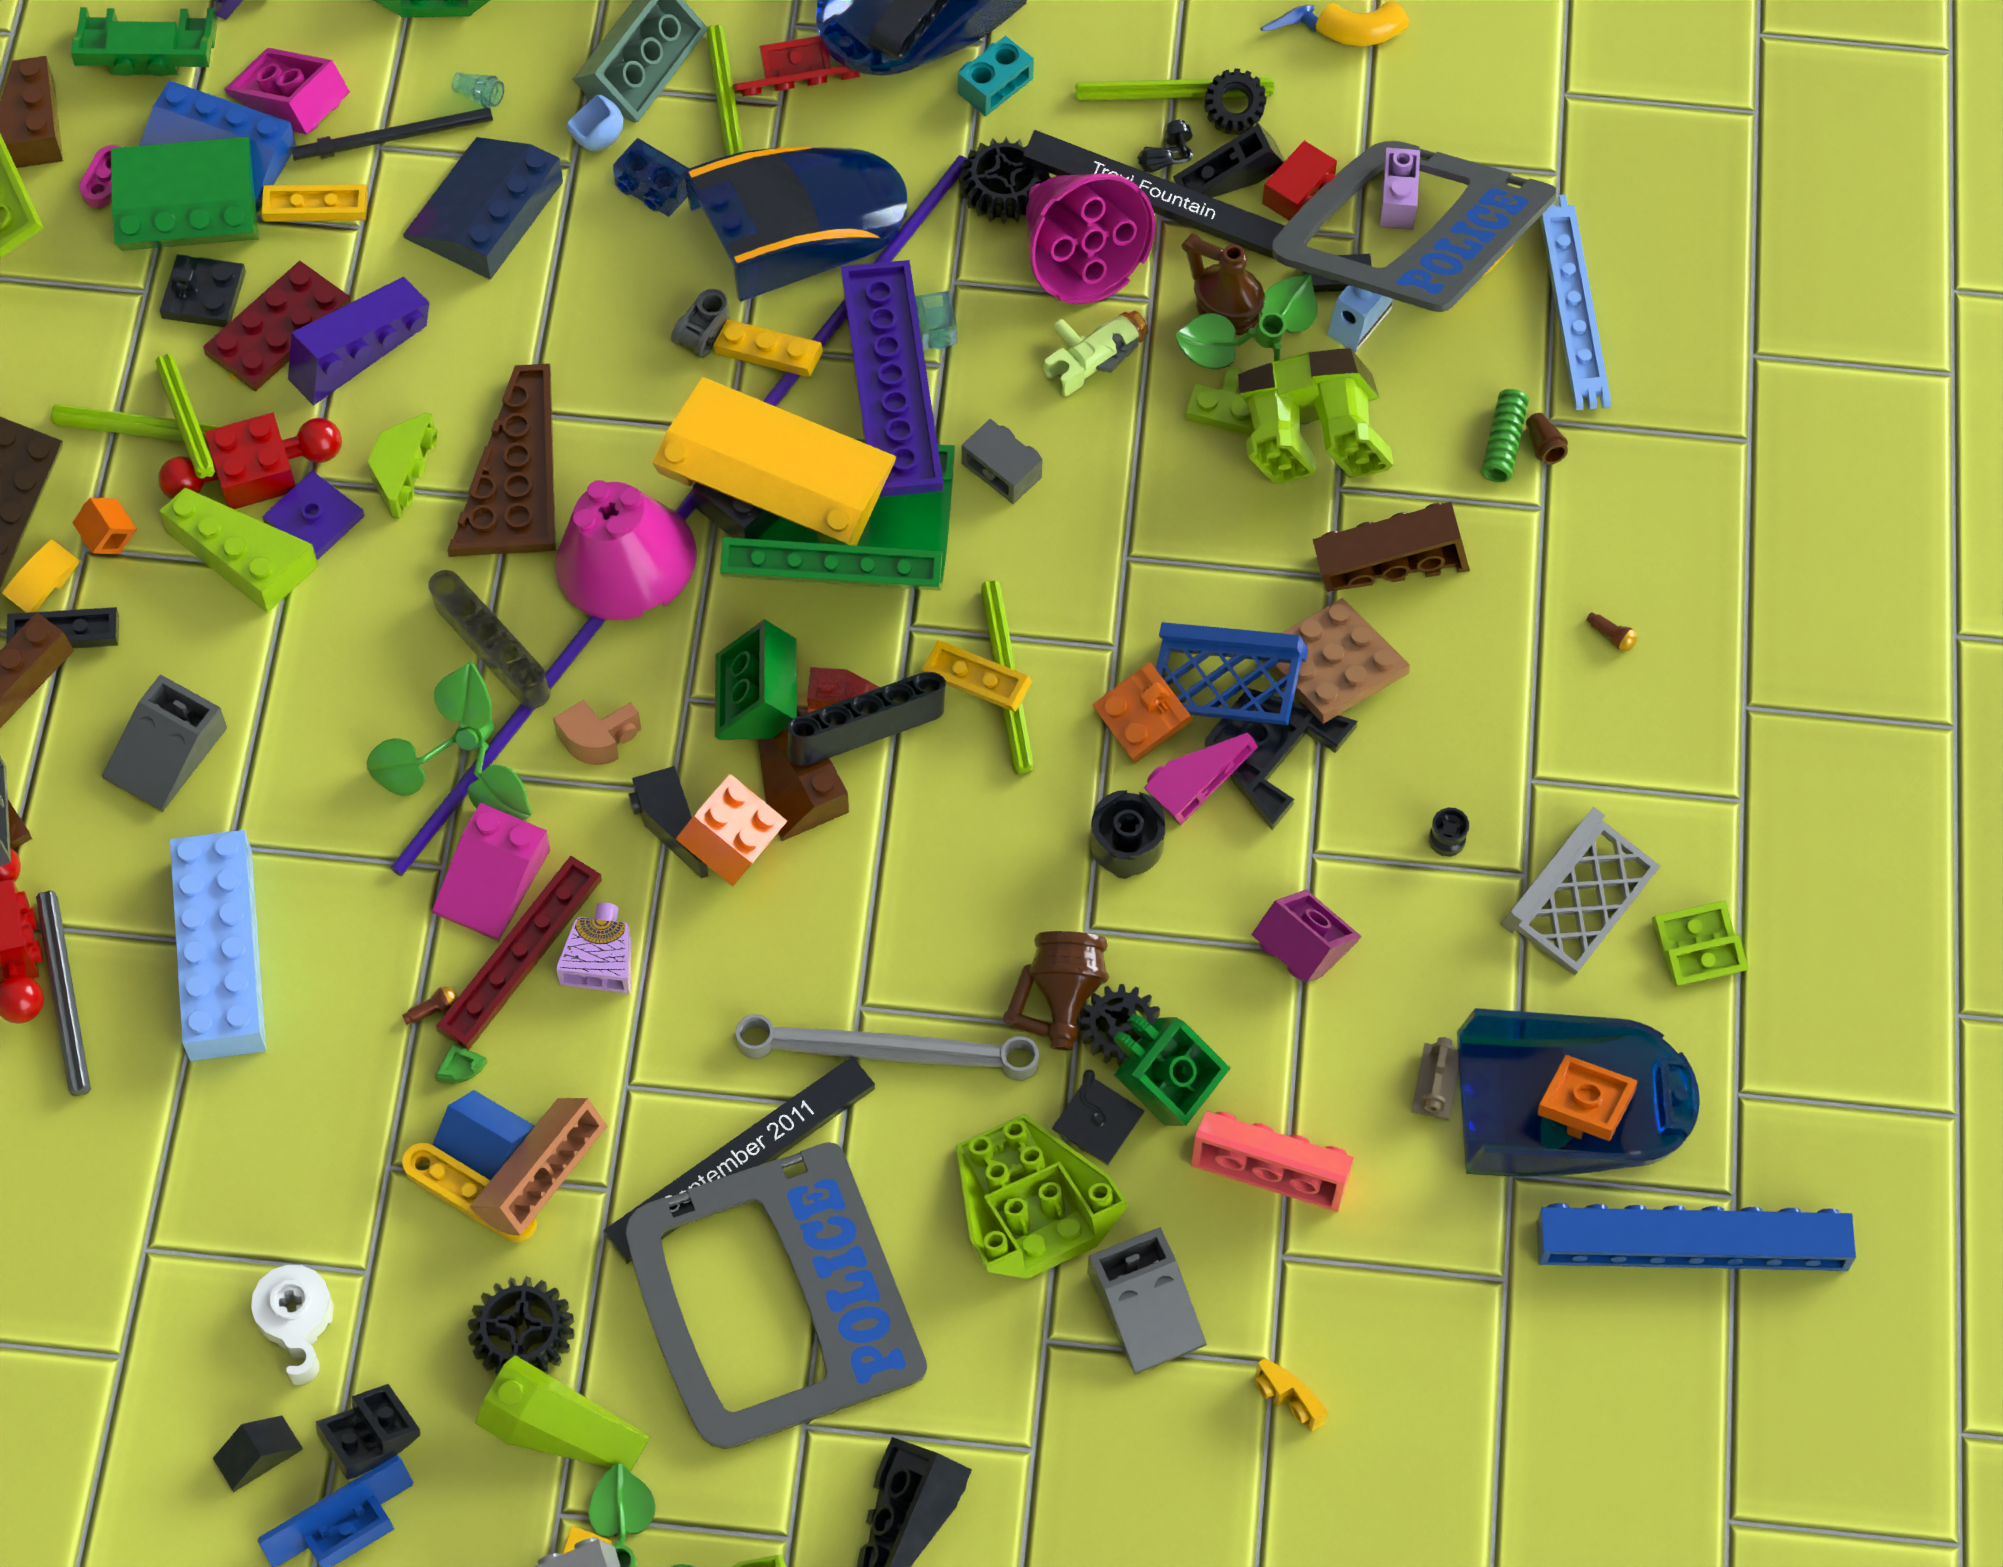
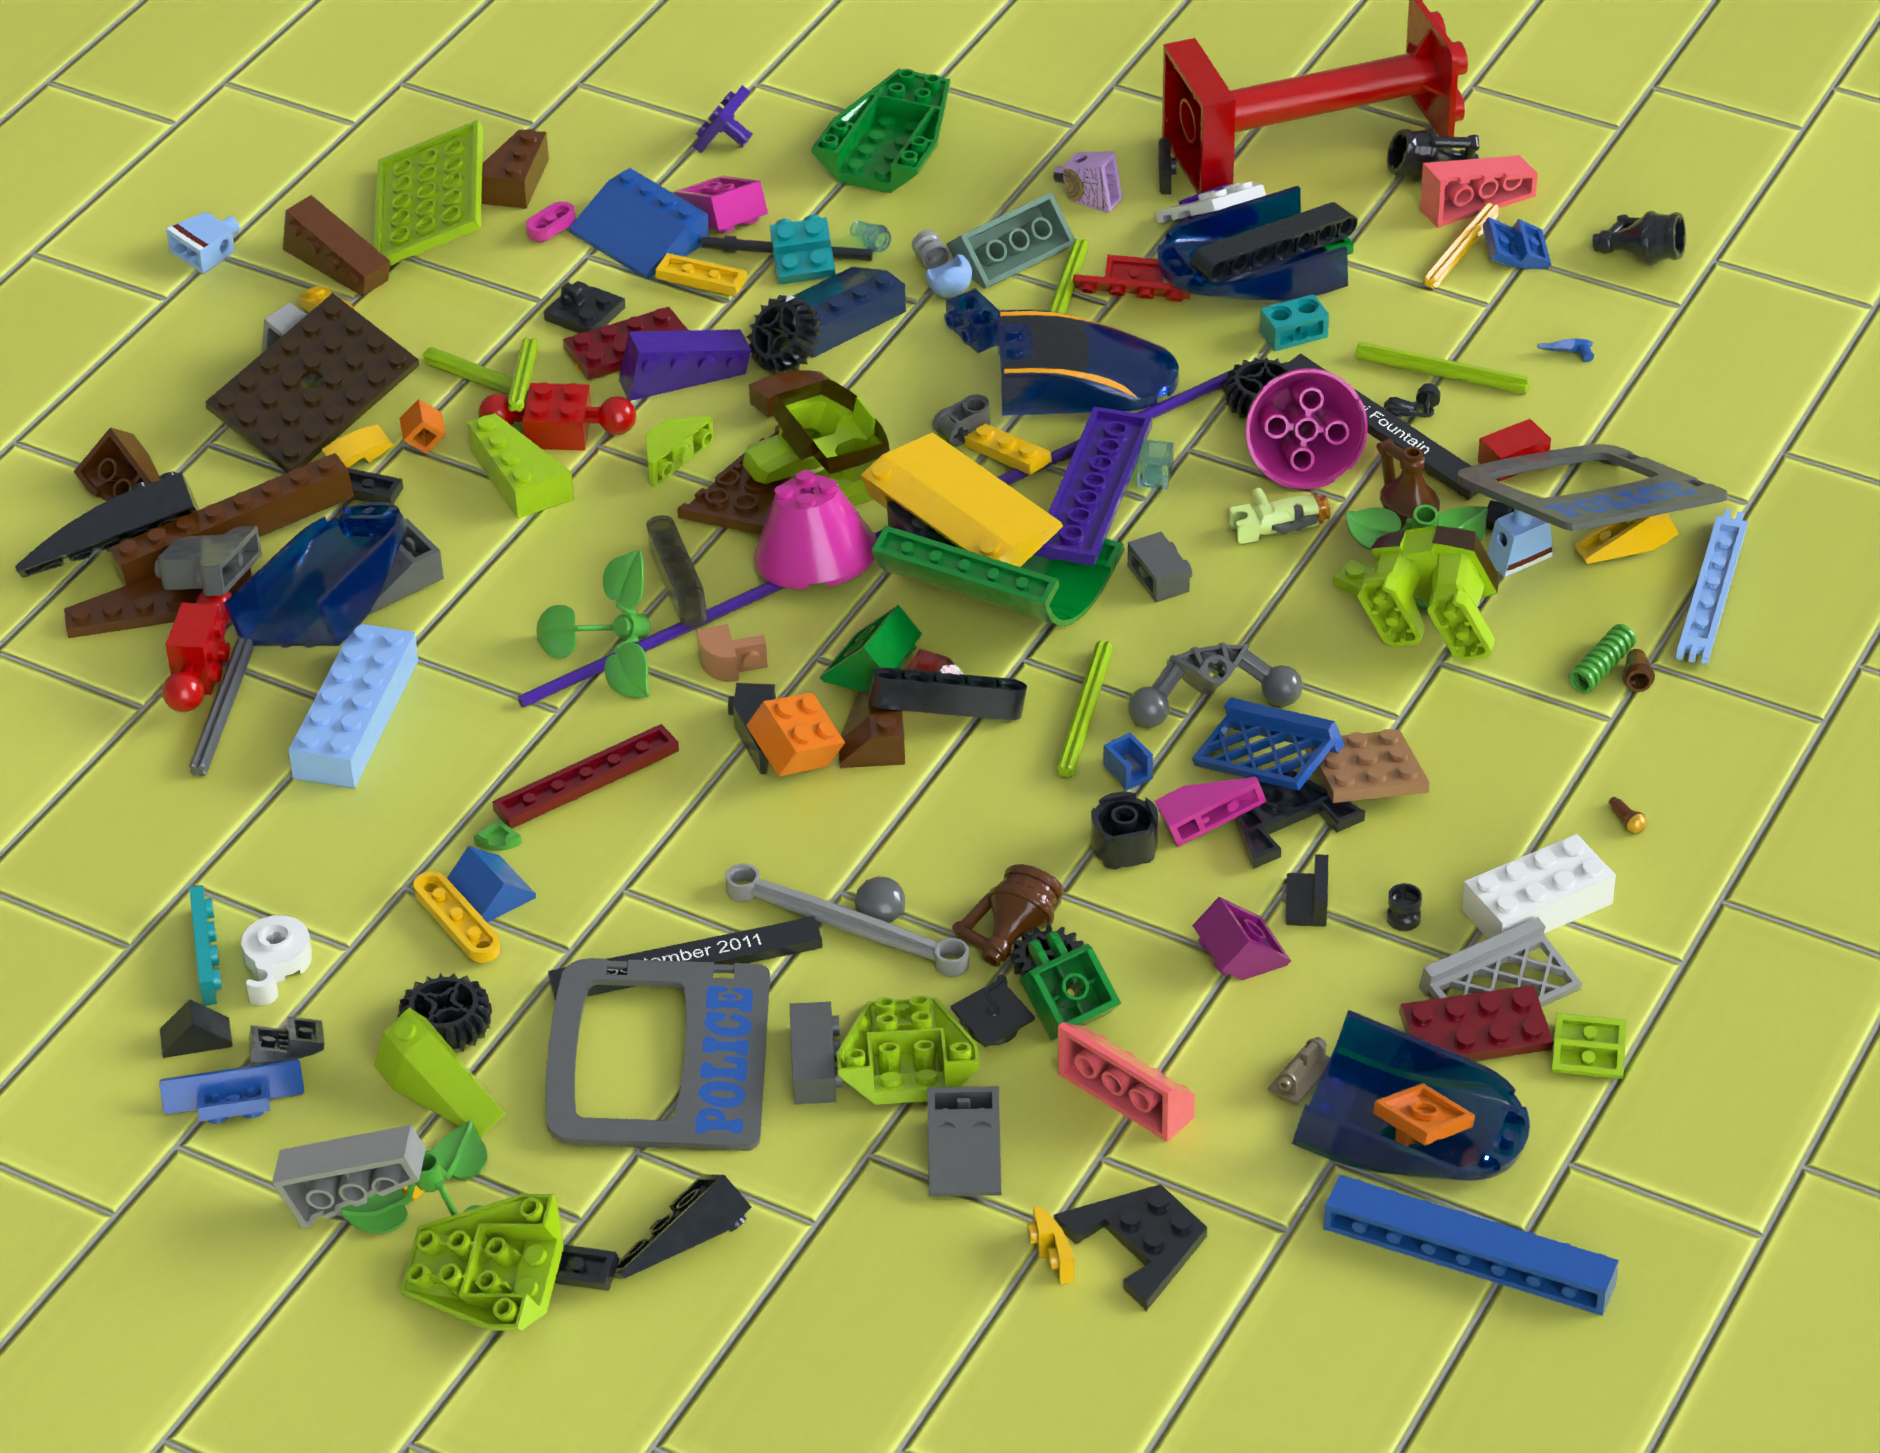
camera: 25 degrees right, 20 degrees down
green bracket [71,7,217,76] -> none
green slope [111,137,259,251] -> none
dark purple plate [262,471,364,560] -> none
copper piece [402,986,458,1025] -> none
dark pink slope [432,803,550,941] -> none
nougat brick [470,1098,607,1235] -> none
lavender torso [556,902,631,994] -> none
yellow plate [921,640,1032,712] -> none
orange hinge [1092,662,1194,763] -> none
black slope [1173,123,1285,198] -> none
black tyre [1204,68,1267,134] -> none
reddish brown wedge [1312,502,1470,592] -> none
yellow cylinder [1316,1,1409,47] -> none
lavender slope [1379,148,1420,230] -> none
none -> teal plate [189,885,222,1006]
none -> clear blue windscreen [224,502,406,648]
none -> lime piece [743,379,890,506]
none -> black gear [747,295,822,374]
none -> reddish brown slope [749,370,831,418]
none -> teal plate [770,215,836,284]
none -> dark grey brick [789,1001,843,1104]
none -> dark grey hair [855,876,905,923]
none -> light grey wheel [912,230,949,269]
none -> black wing [1054,1184,1207,1311]
none -> blue window [1103,732,1153,791]
none -> dark grey piece [1128,642,1303,728]
none -> black panel [1286,854,1329,927]
none -> dark red plate [1399,985,1554,1069]
none -> white brick [1462,834,1616,939]

